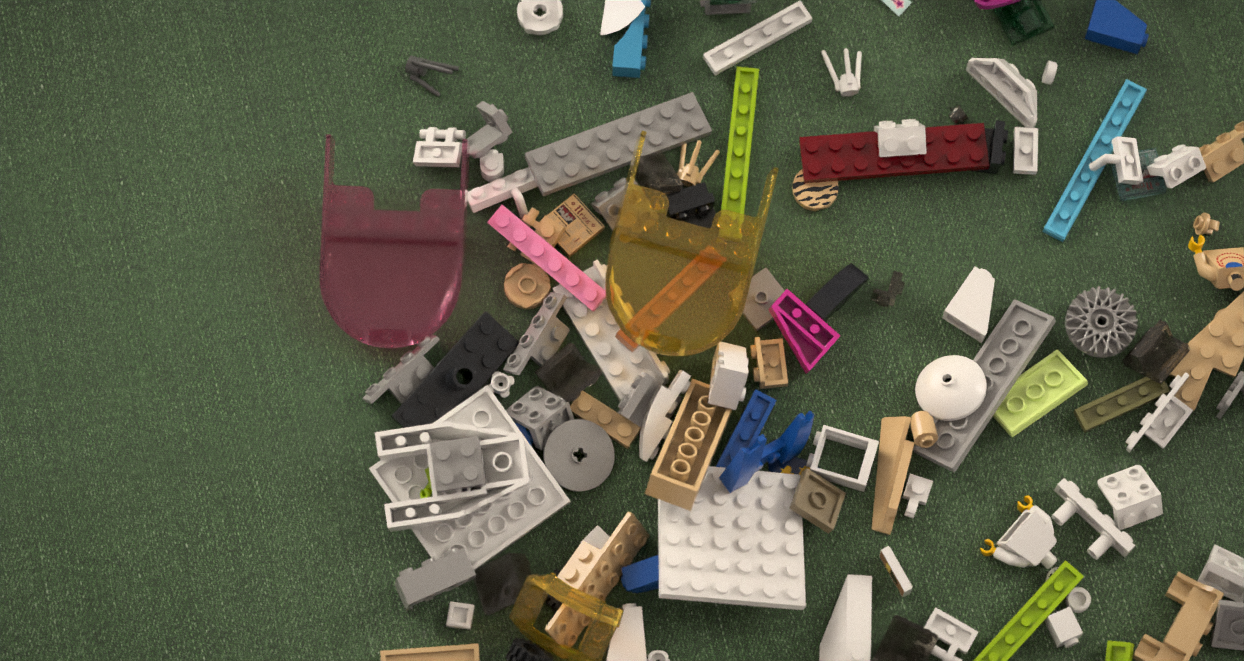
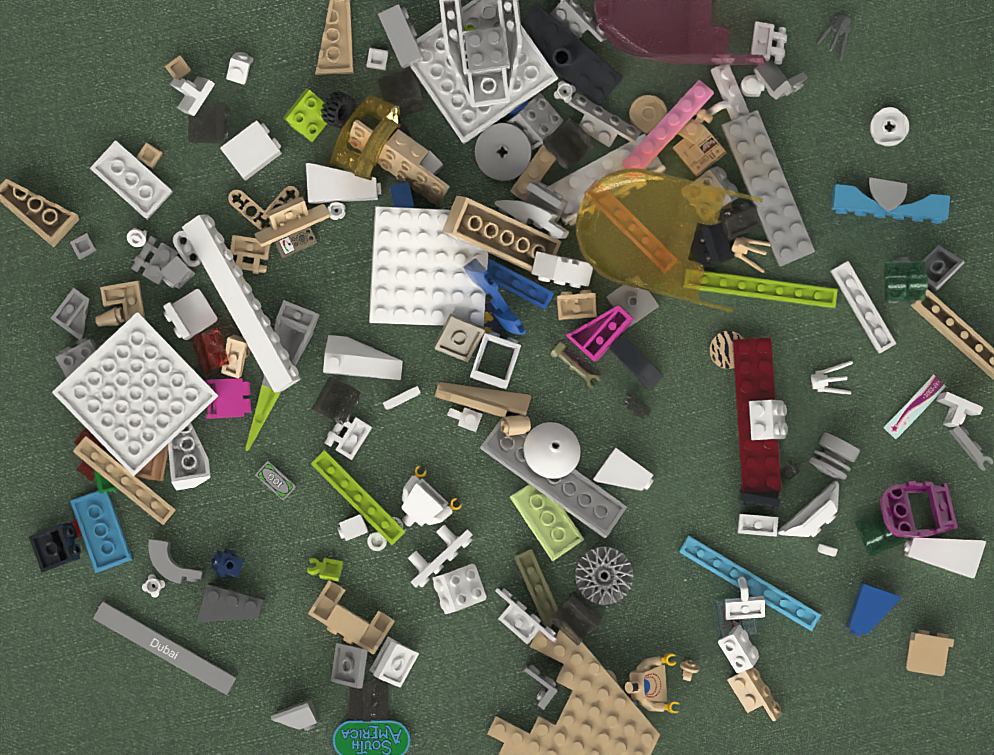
camera: 90 degrees right, 15 degrees up
none -> olive piece [549,341,600,389]
none -> light grey wheel [809,432,860,480]

